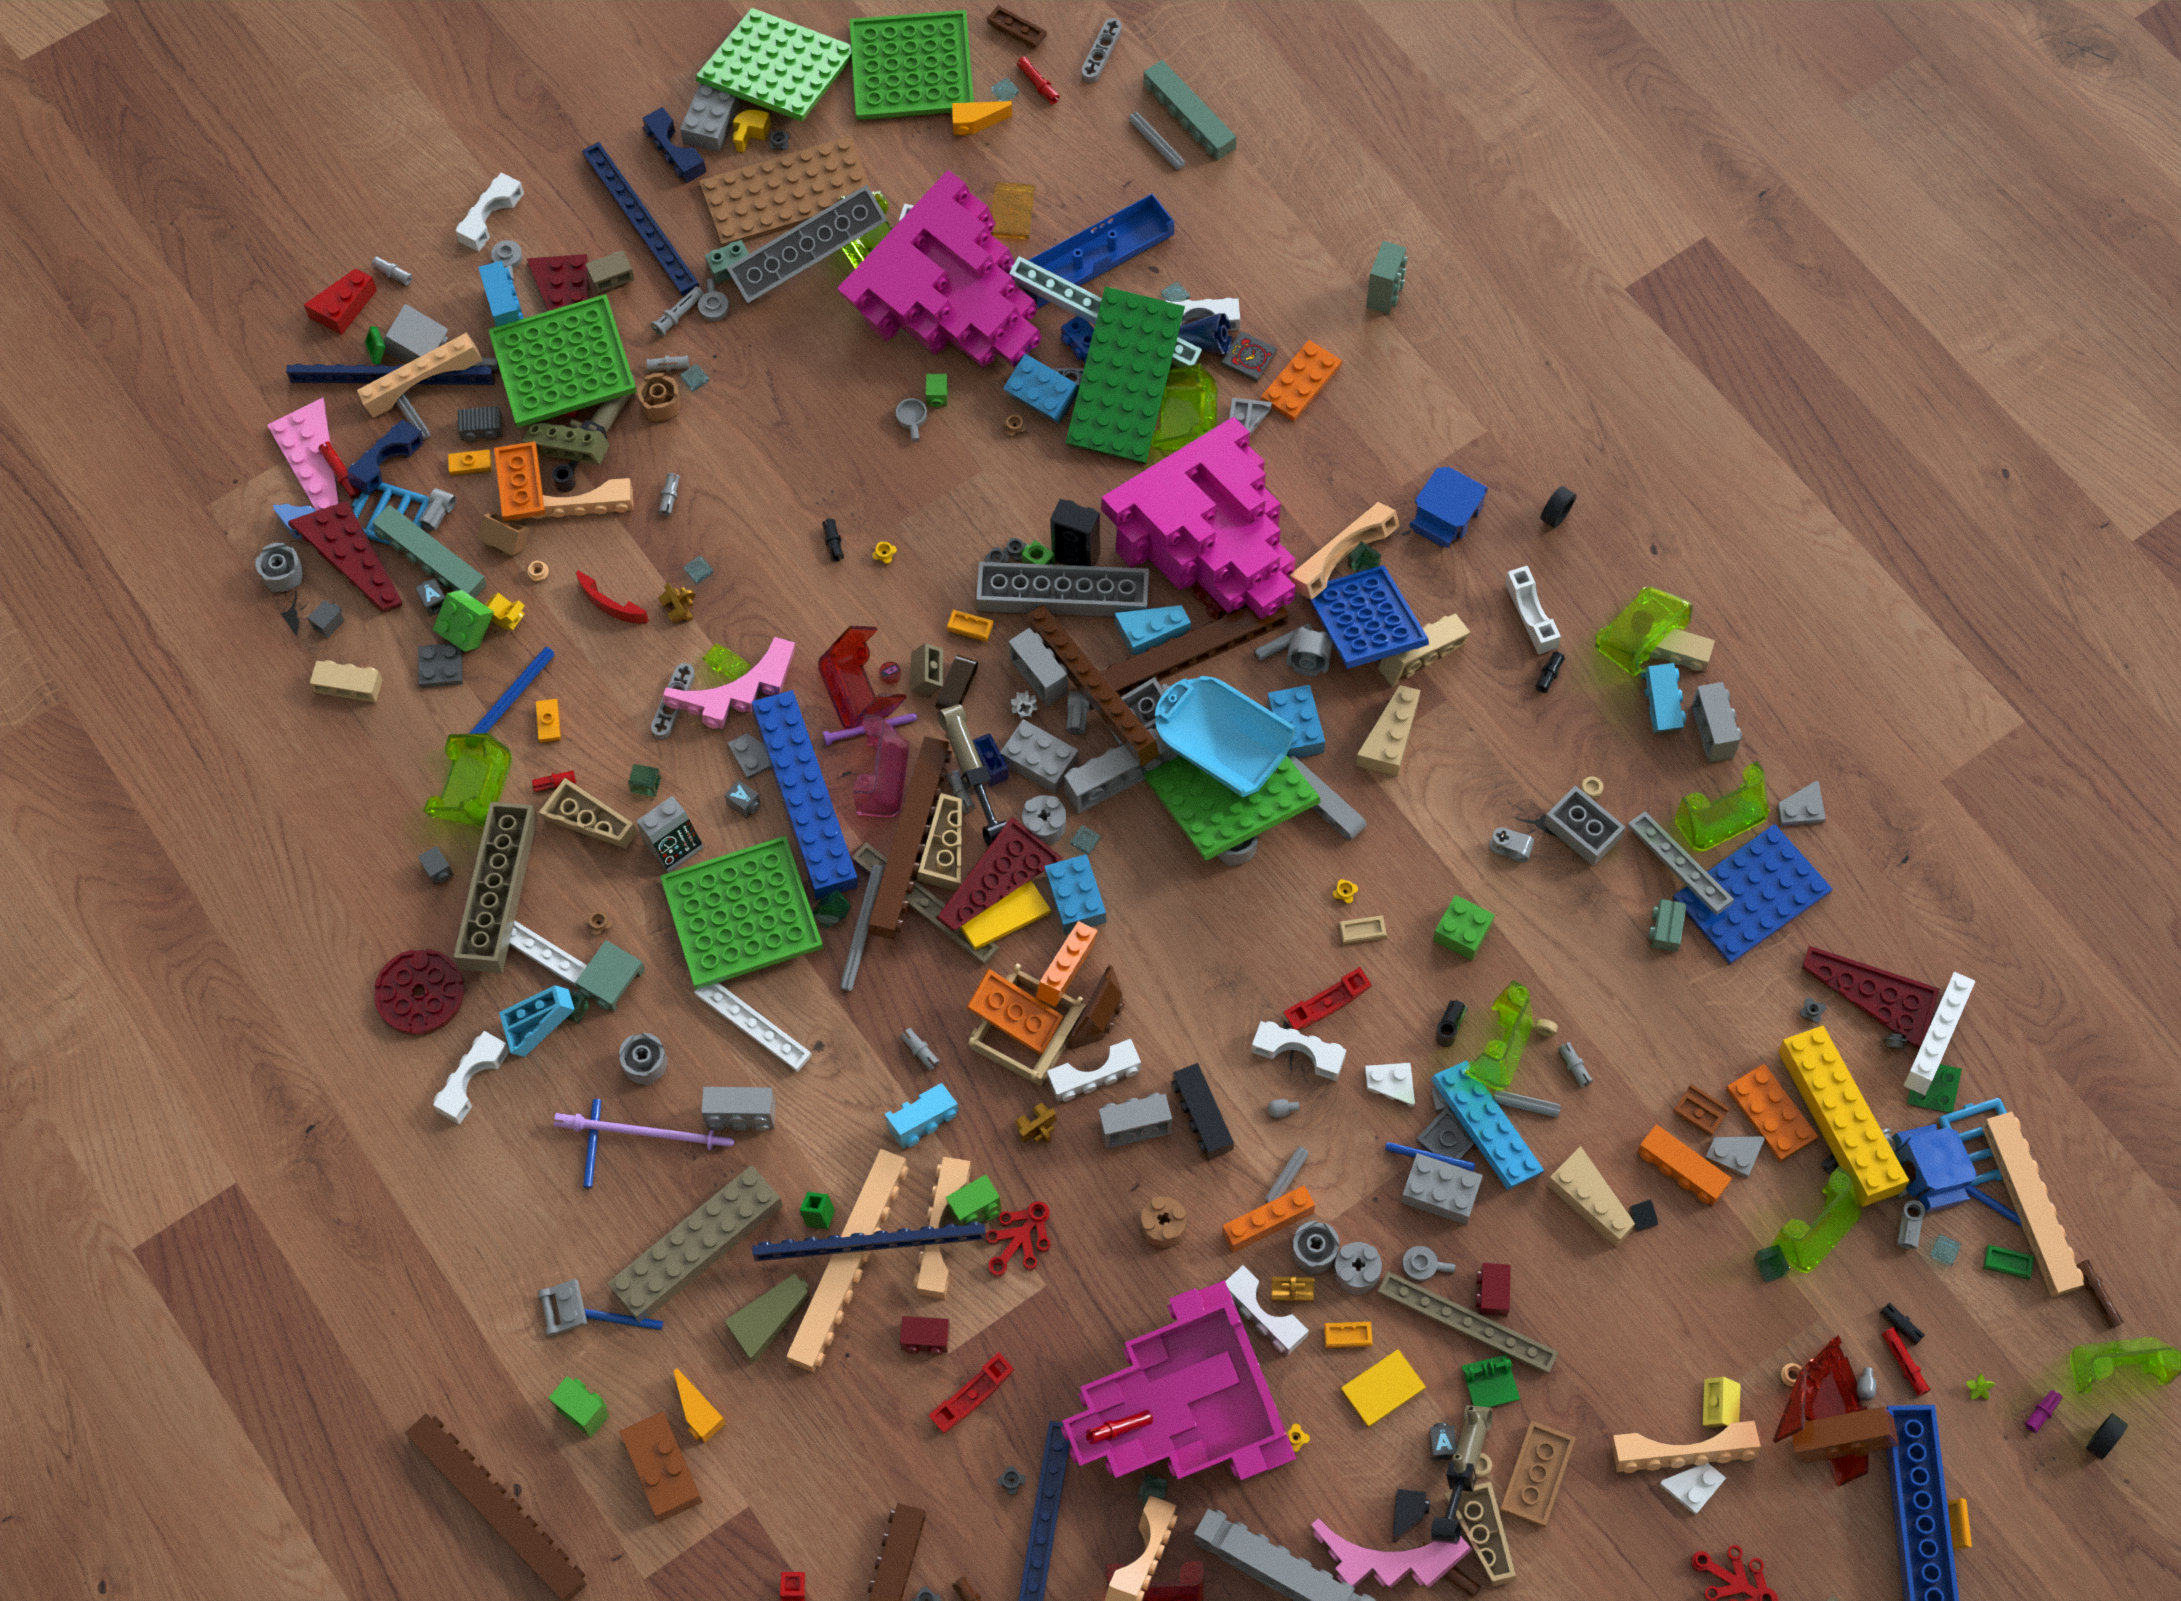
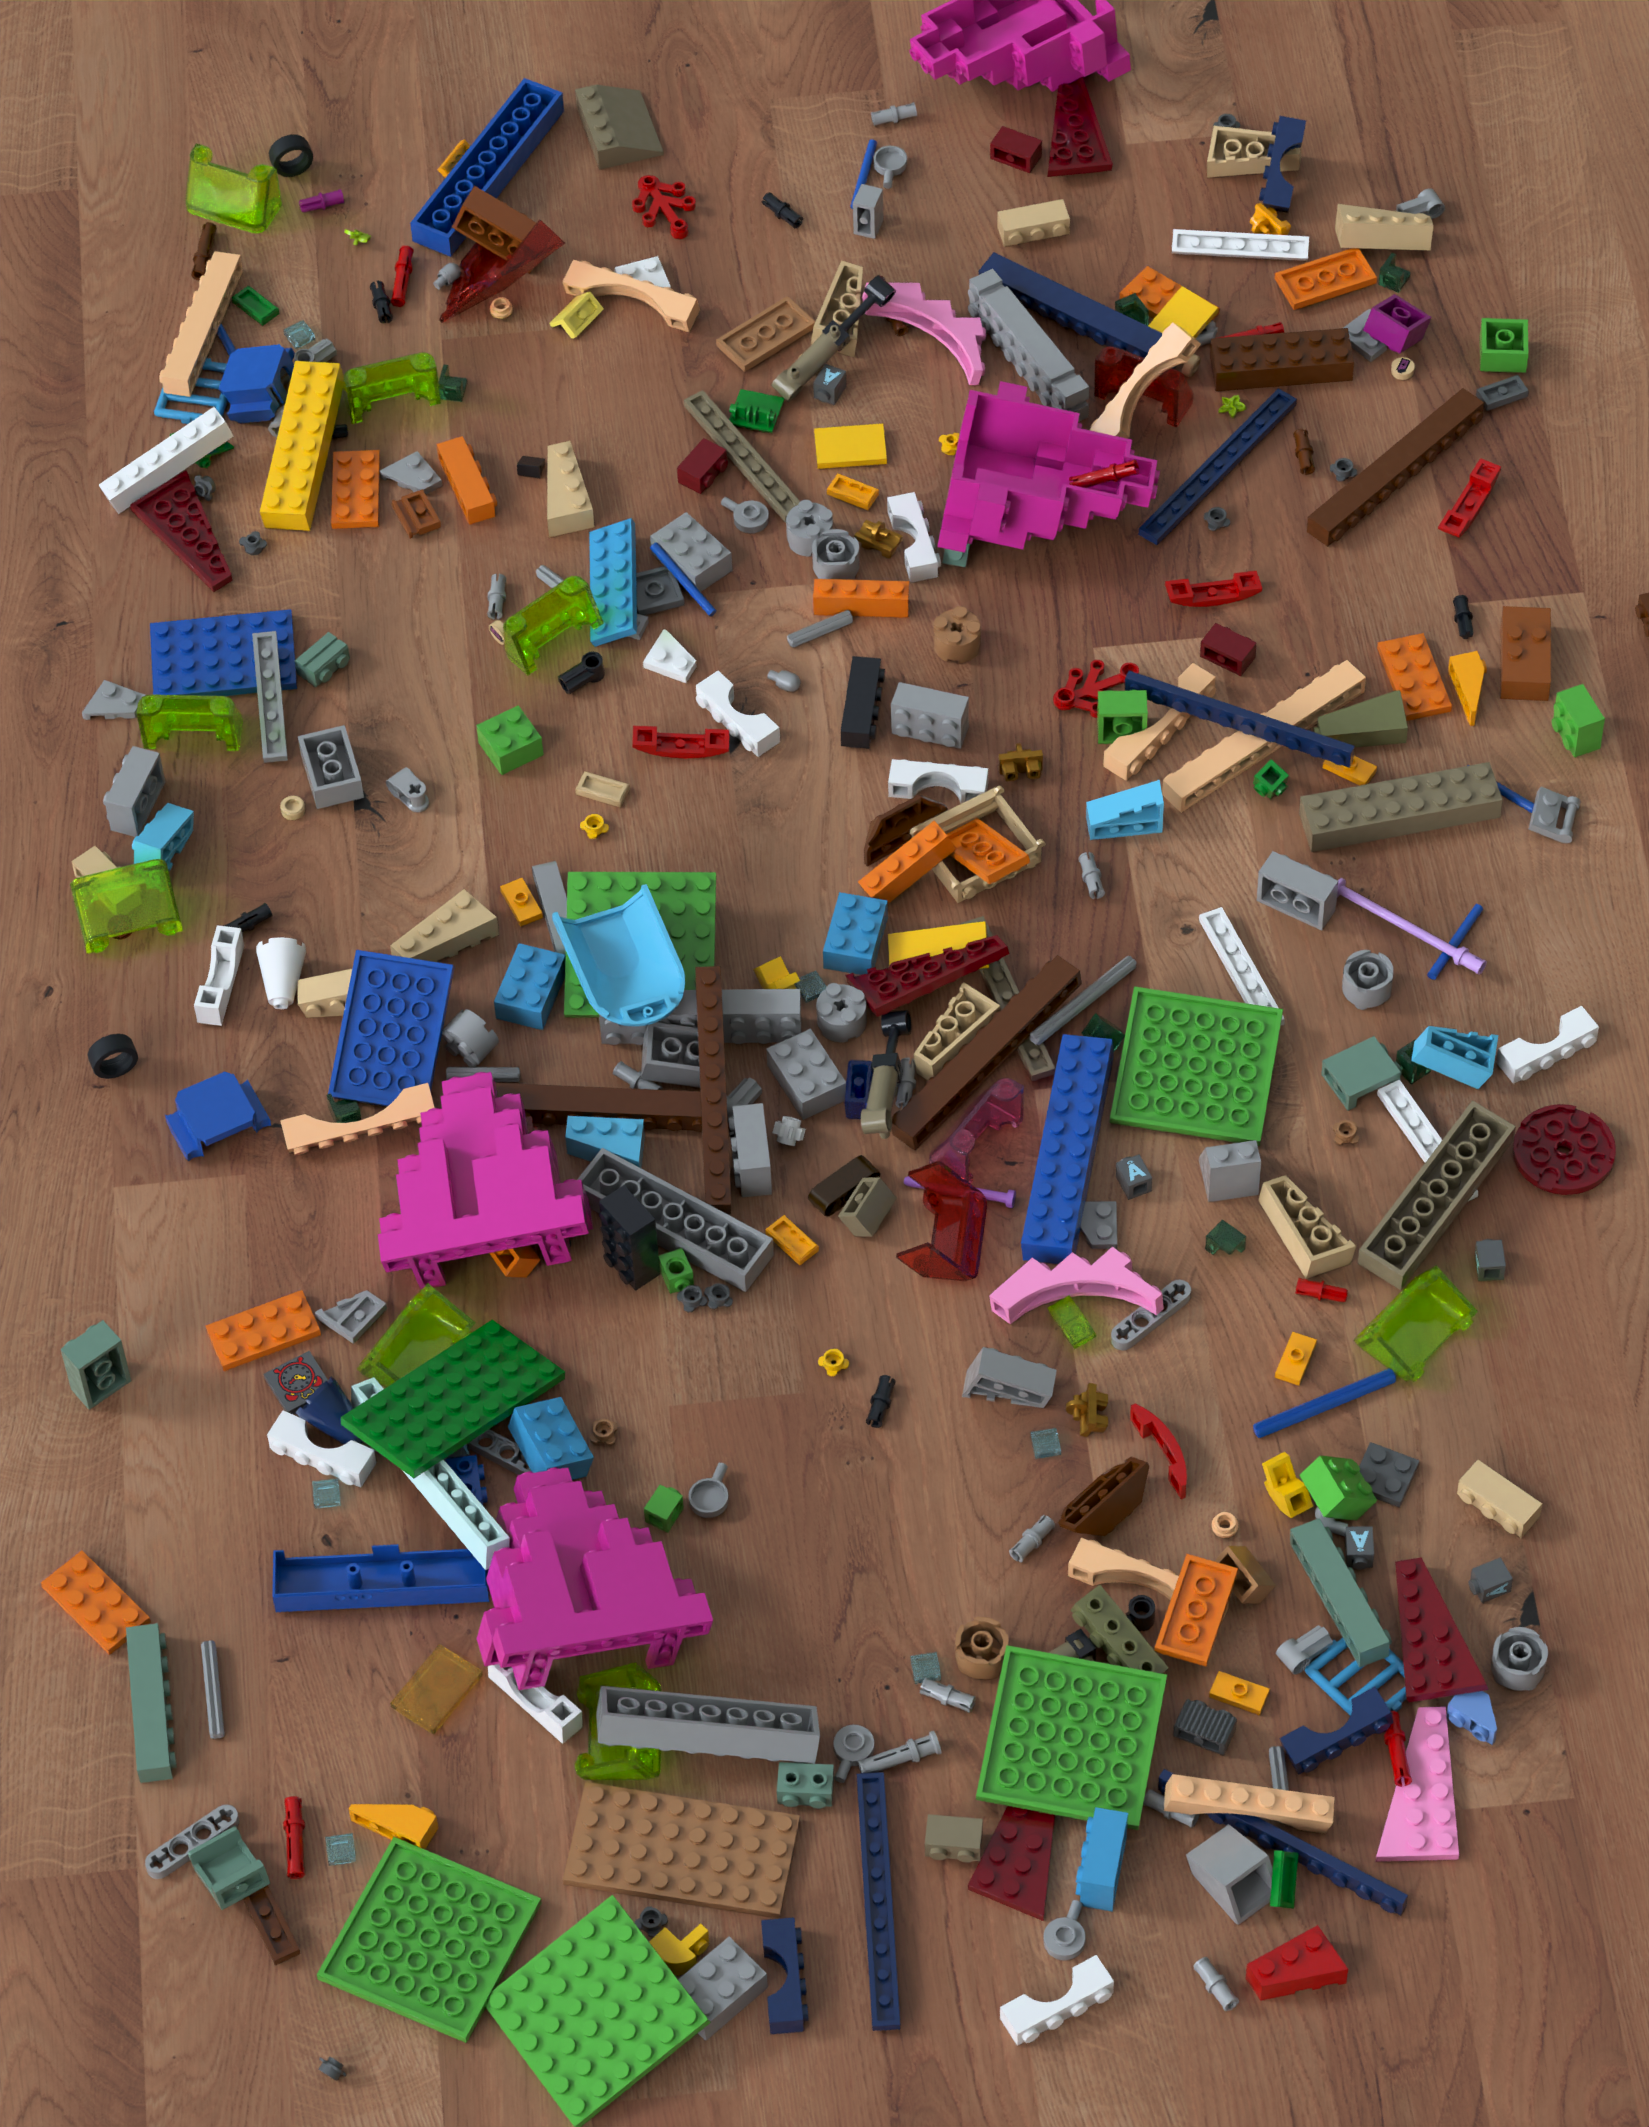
camera: 150 degrees left, 10 degrees down
clear red tile [879,661,901,684] -> none
black slope [1392,1489,1430,1542] -> none
none -> orange plate [41,1550,151,1655]
none -> sand green panel [188,1826,270,1910]
none -> white cone [256,937,306,1009]
none -> light orange plate [500,878,543,927]
none -> yellow brick [753,956,800,989]
none -> light grey wedge [962,1347,1057,1408]
none -> reddish brown wedge [1058,1457,1150,1536]
none -> light orange plate [1323,756,1377,786]
none -> orange plate [1377,633,1452,721]
none -> black axle [1453,595,1474,639]

